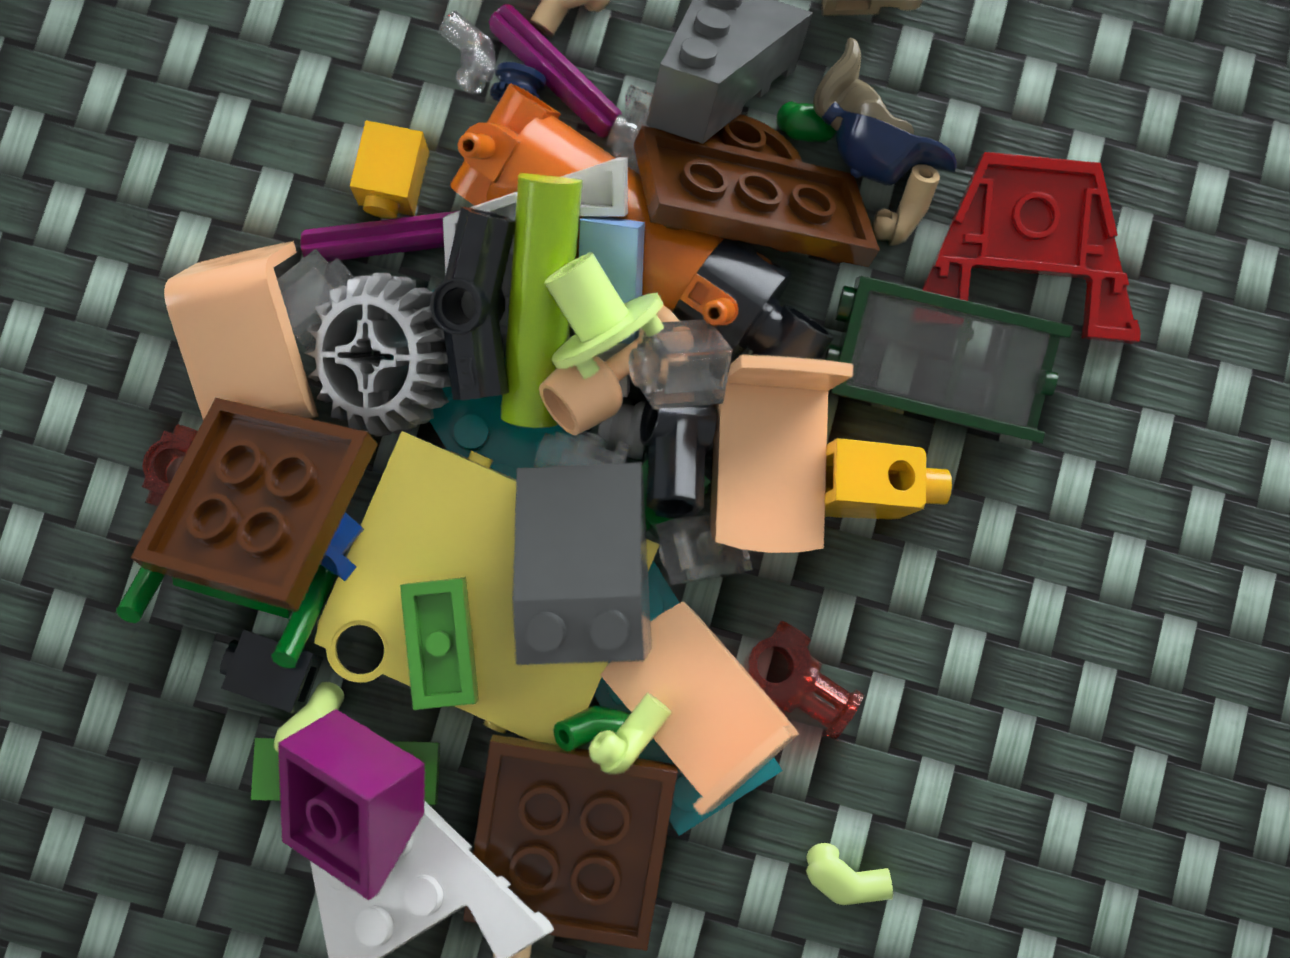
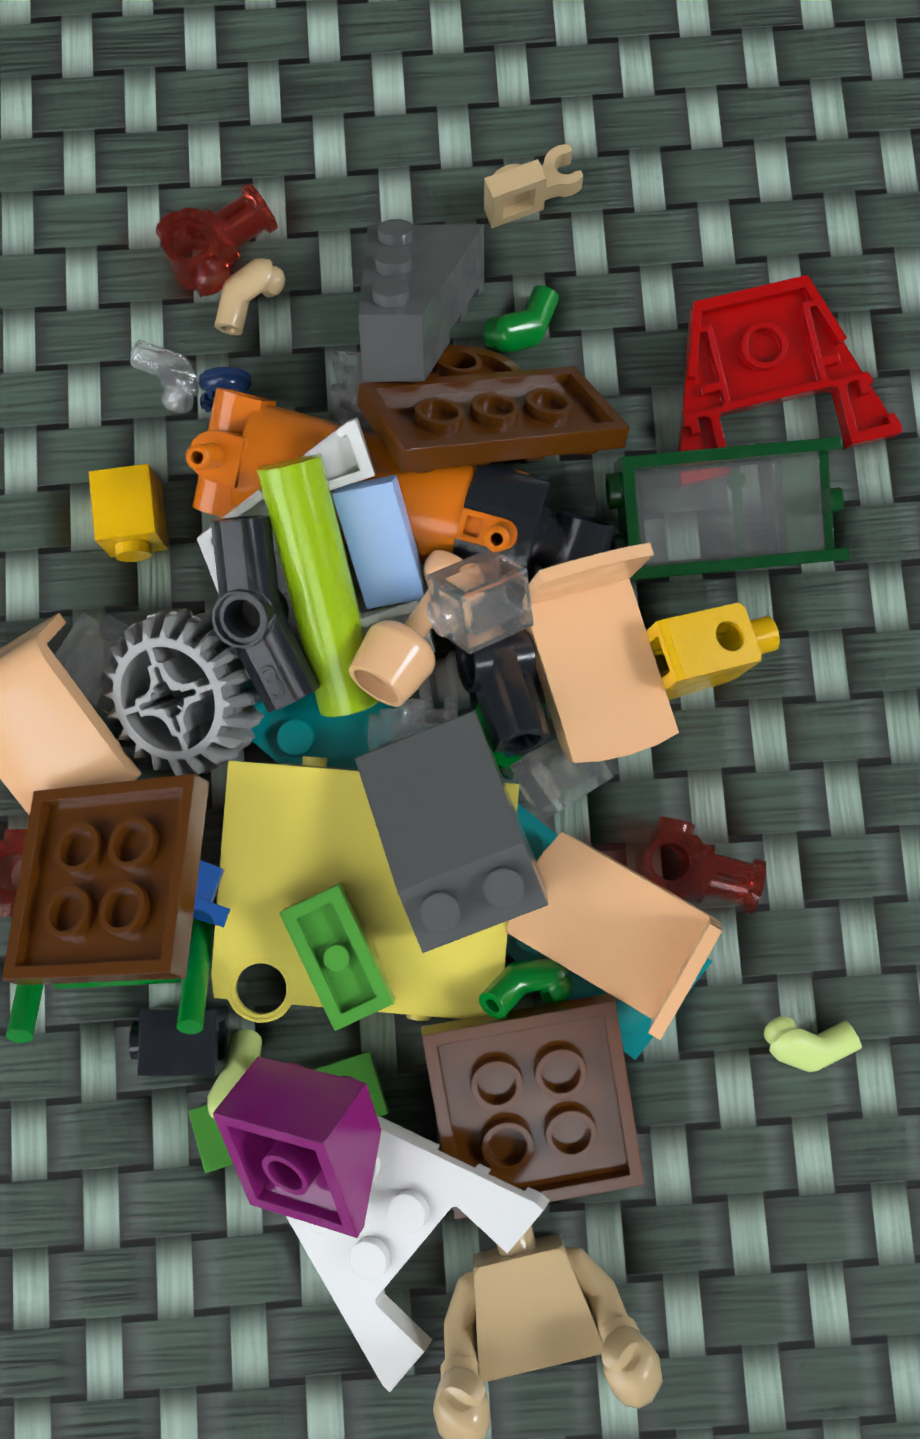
camera: 10 degrees left, 0 degrees up
magenta axle [300,210,460,264] -> none
magenta axle [488,4,622,138] -> none
yellowish green piece [544,252,664,379] -> none
yellowish green arm [589,693,672,774] -> none
dark blue hair [813,38,957,186] -> none
tan arm [872,164,940,246] -> none

